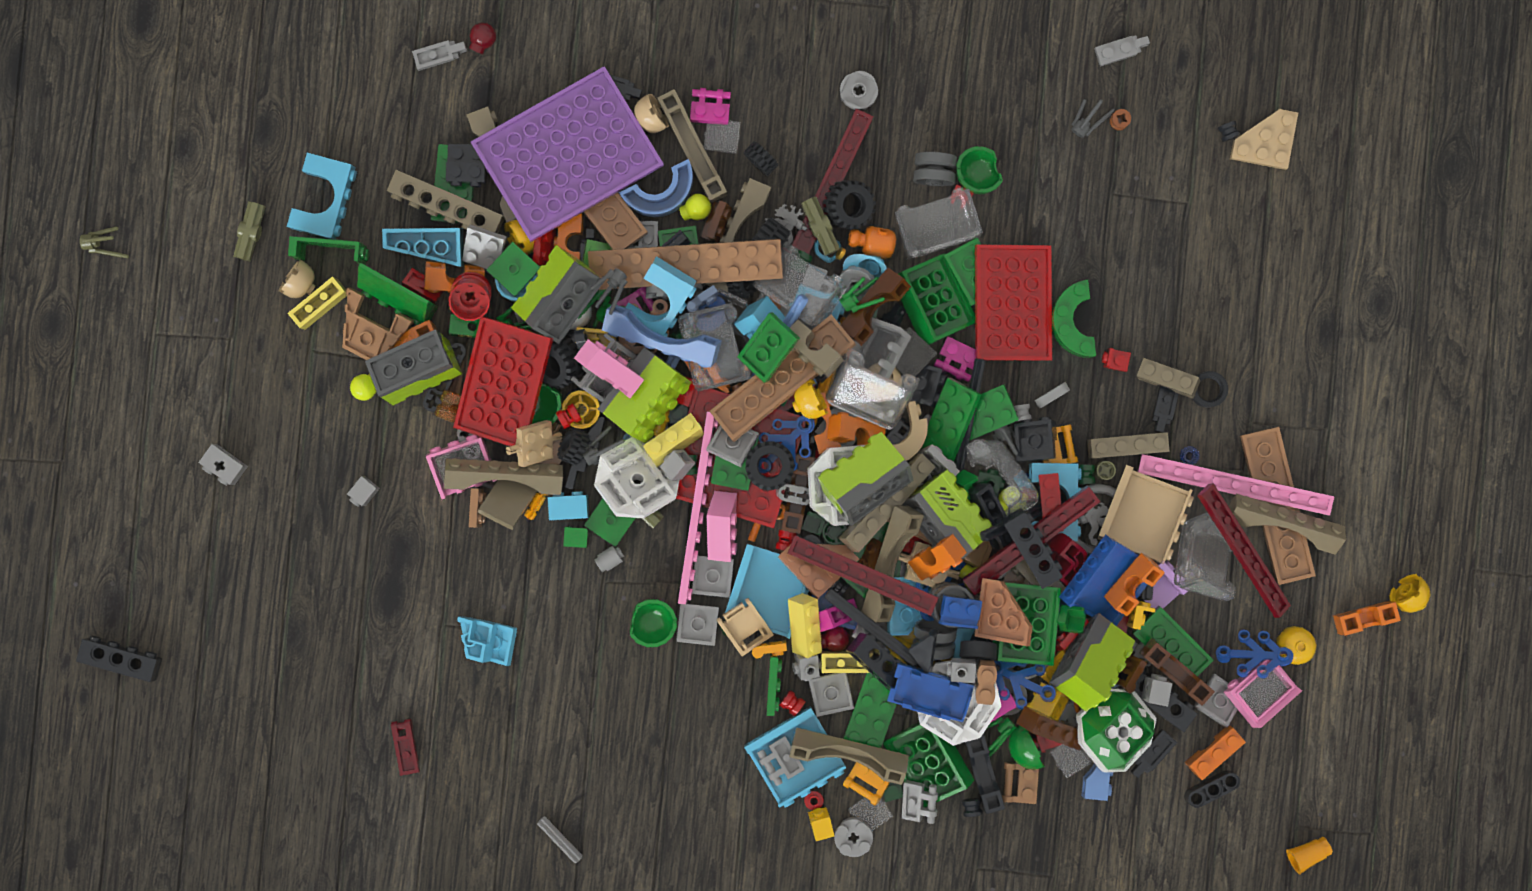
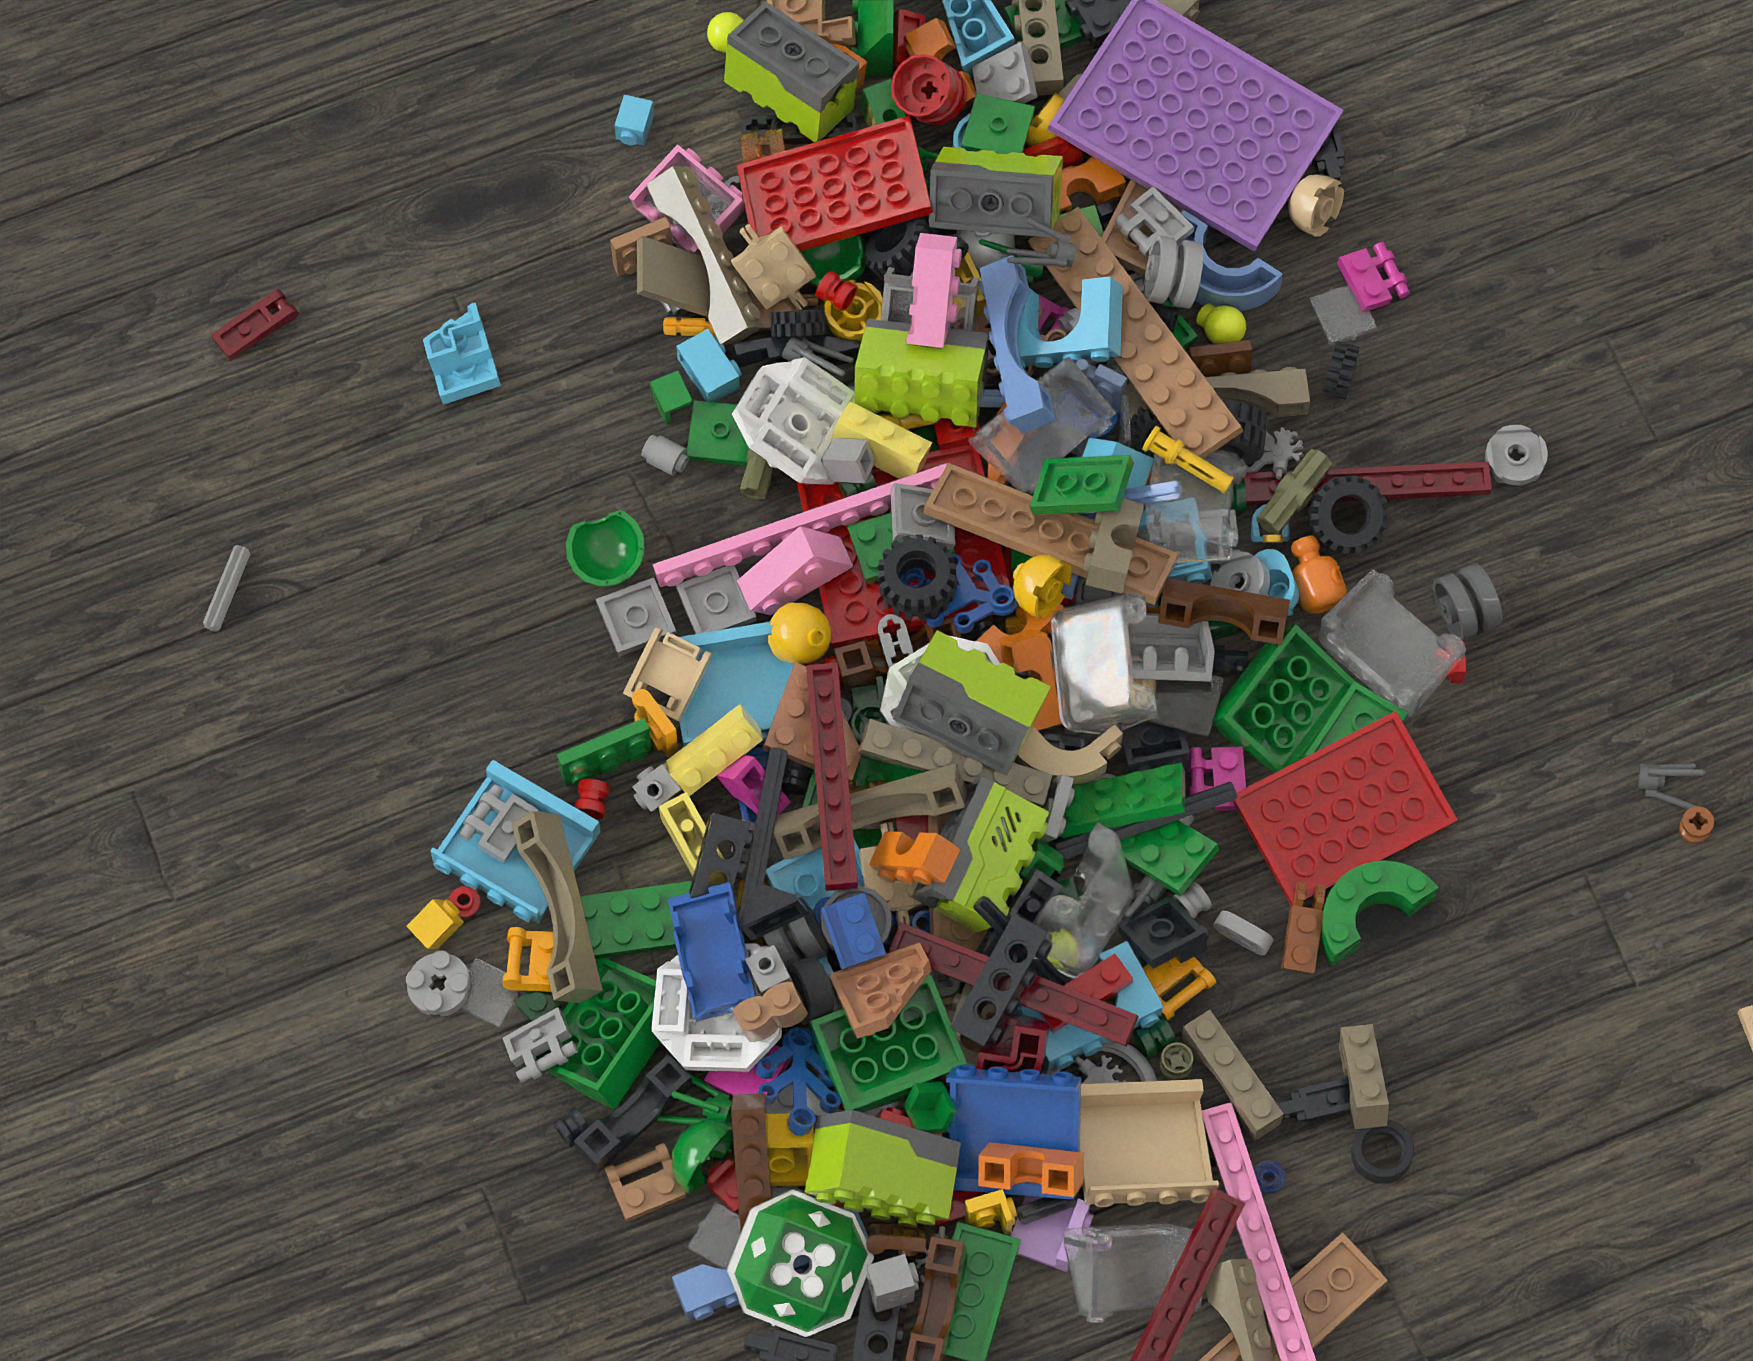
camera: 65 degrees right, 20 degrees down
light grey brick [347,476,380,507] -> none
dark tan arch [657,89,727,203] -> none
light grey plate [809,673,854,717] -> none
dark red piece [821,626,850,652] -> none
green plant [839,277,885,313] -> none
green cylinder [956,146,1003,194] -> none
red bracket [1102,348,1131,372] -> none
none -> medium azure brick [615,95,654,146]
none -> yellow cylinder [768,602,831,665]
none -> light grey plate [1115,187,1194,257]
none -> yellow pin [1142,426,1234,494]
none -> light grey wheel [1144,235,1203,309]
none -> dark orange hinge [1281,881,1326,974]

